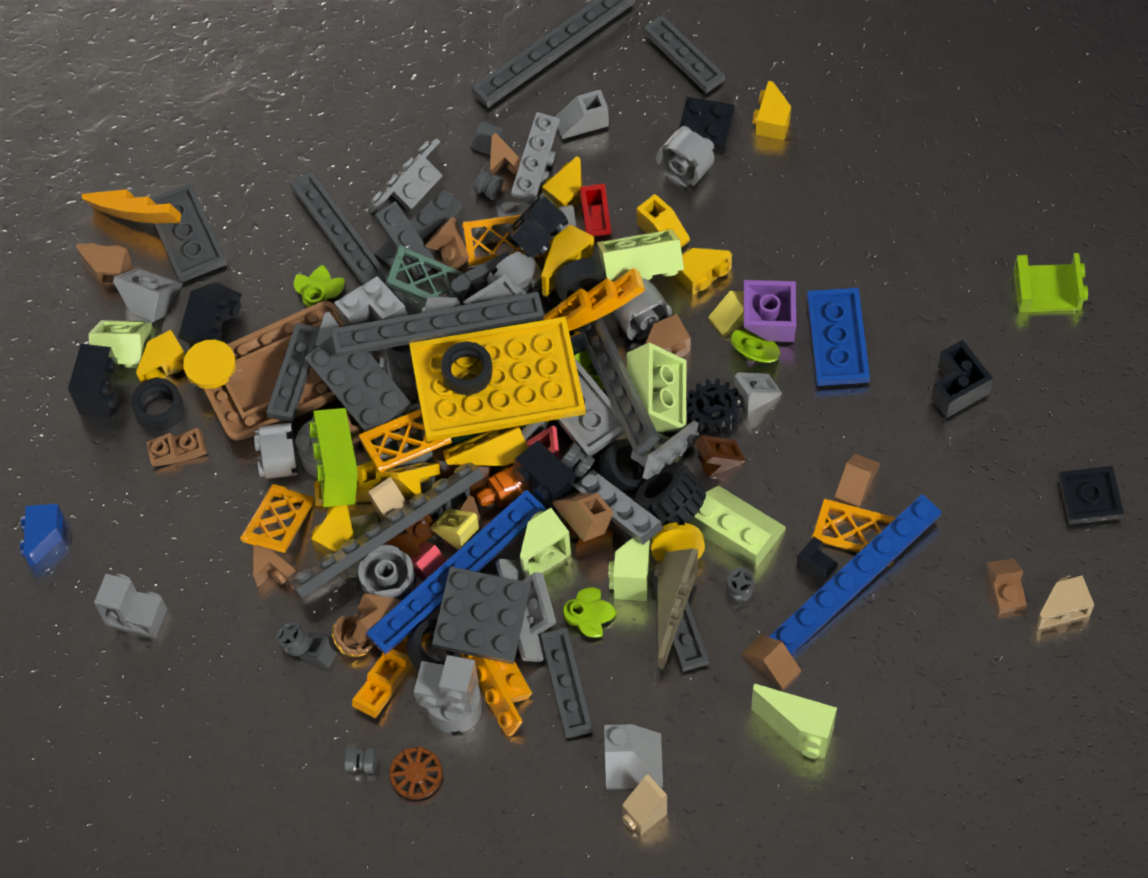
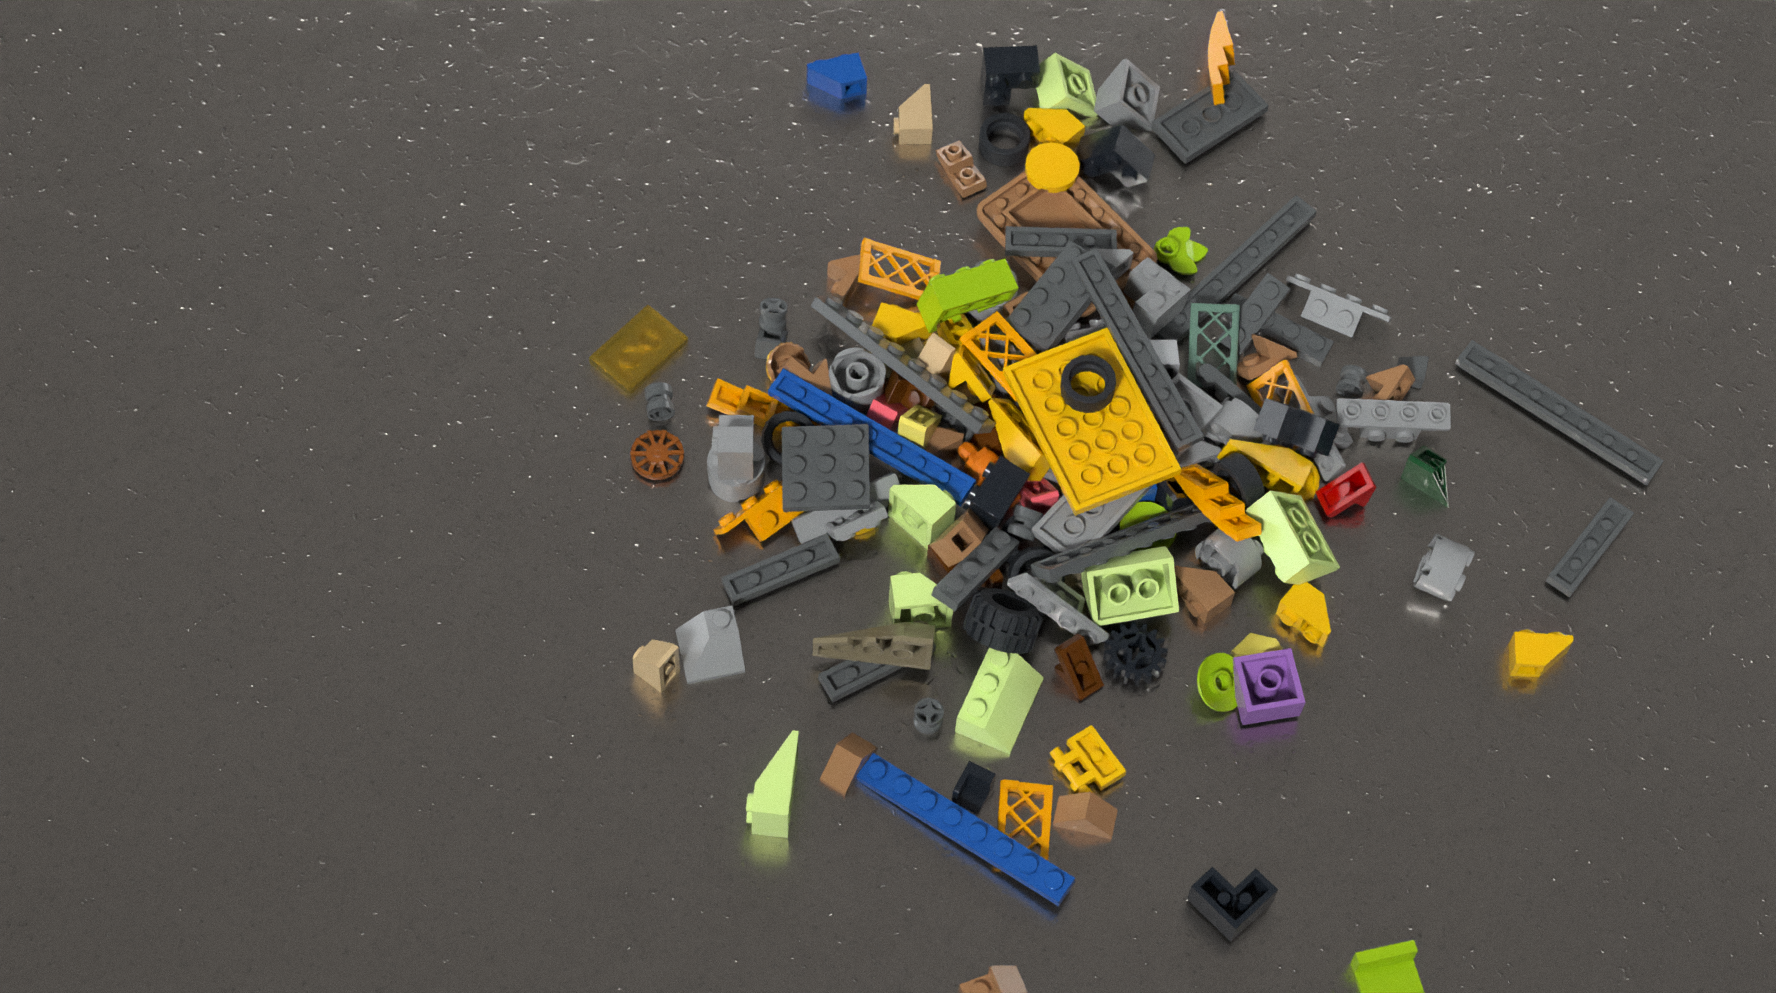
camera: 70 degrees right, 0 degrees up
medium nougat slope [76,243,131,286] -> none
light grey brick [94,574,167,638] -> none
light grey brick [254,423,298,479] -> none
yellow slope [542,156,582,209] -> none
light grey slope [555,89,609,139] -> none
lime plate [562,587,617,638] -> none
yellow slope [636,194,690,248] -> none
yellow tile [651,522,705,561] -> none
black plate [679,97,735,150] -> none
light grey slope [734,372,782,413] -> none
blue plate [807,288,870,386] -> none
none -> clear yellow tile [589,305,688,395]
none -> tan slope [893,84,933,145]
none -> yellow plate [1050,725,1126,793]
none -> dark green slope [1401,445,1449,508]

